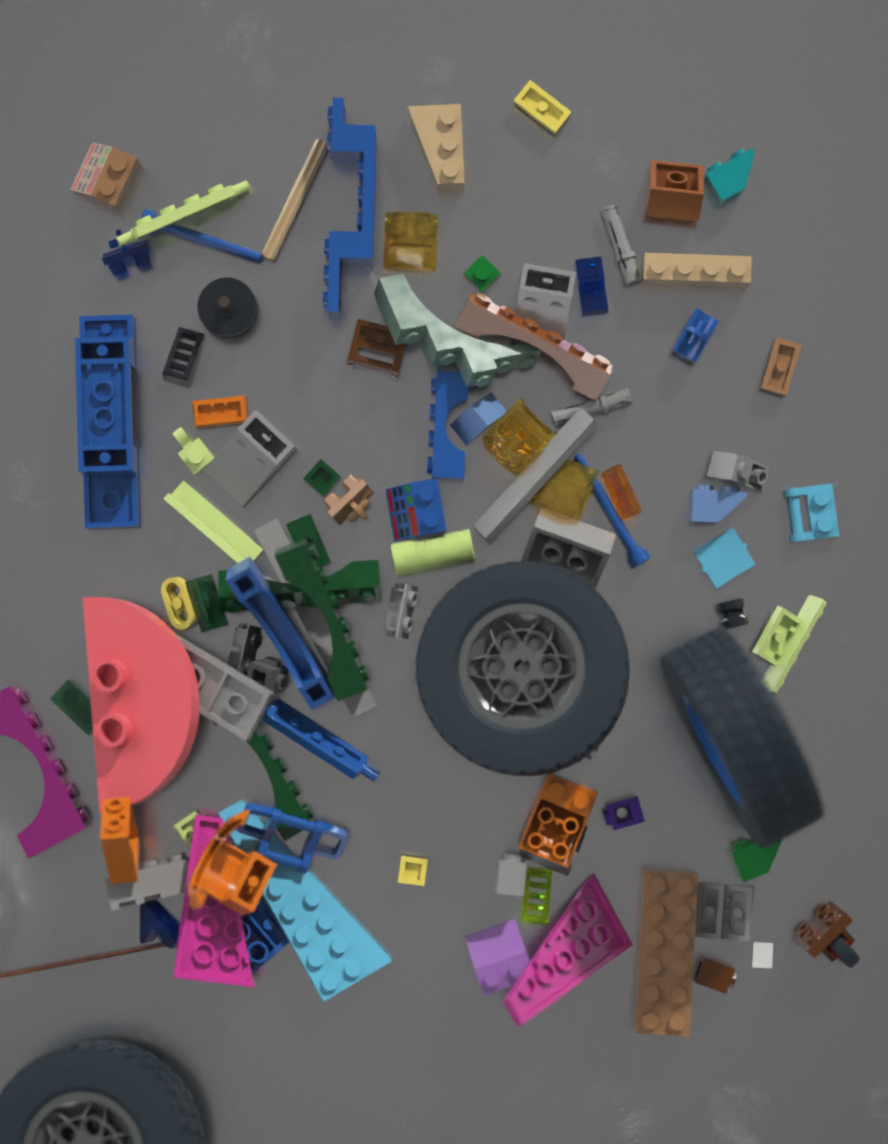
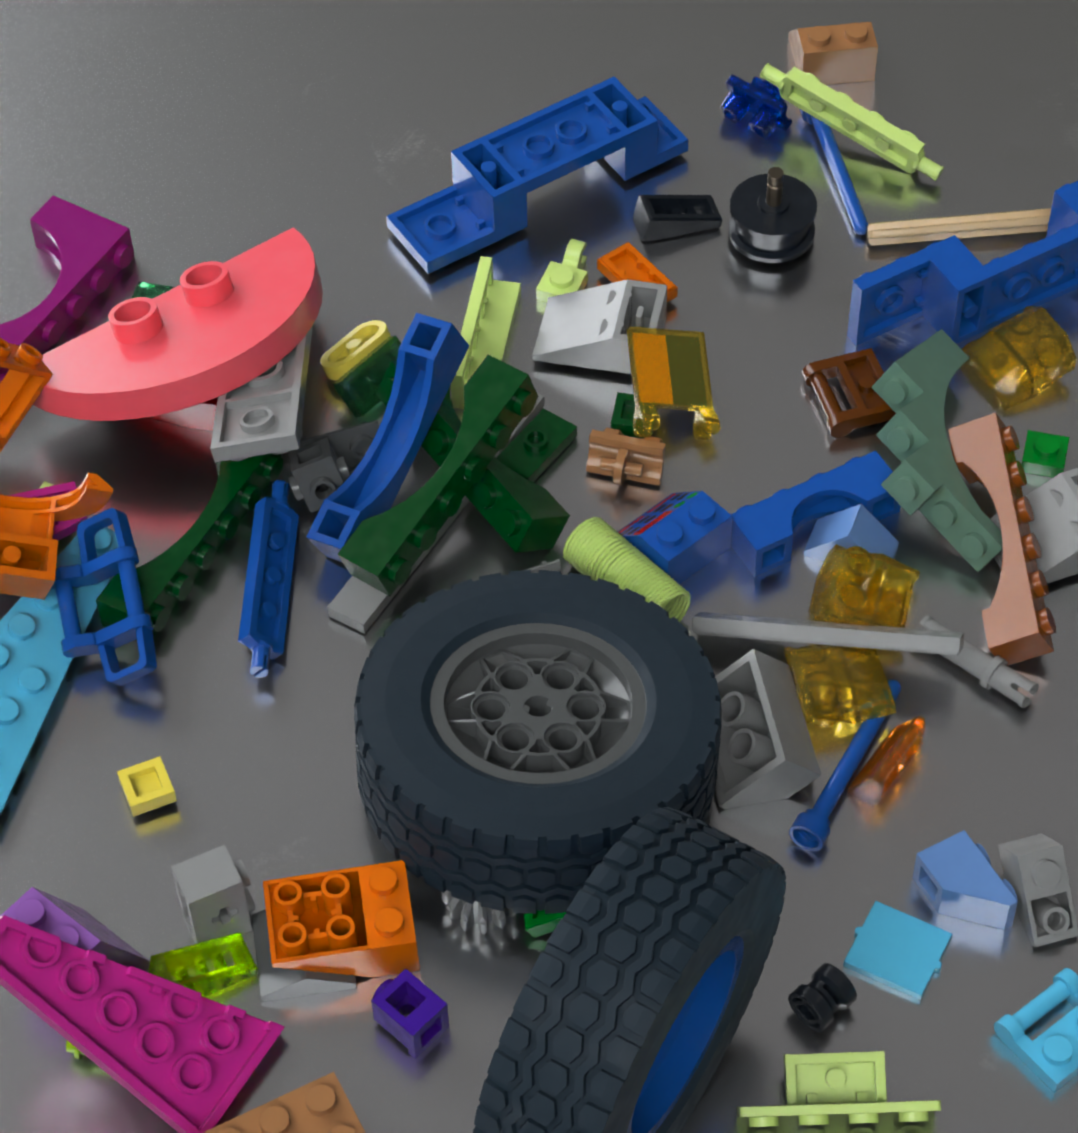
camera: 60 degrees right, 35 degrees down
none -> clear yellow flag [626,326,720,441]

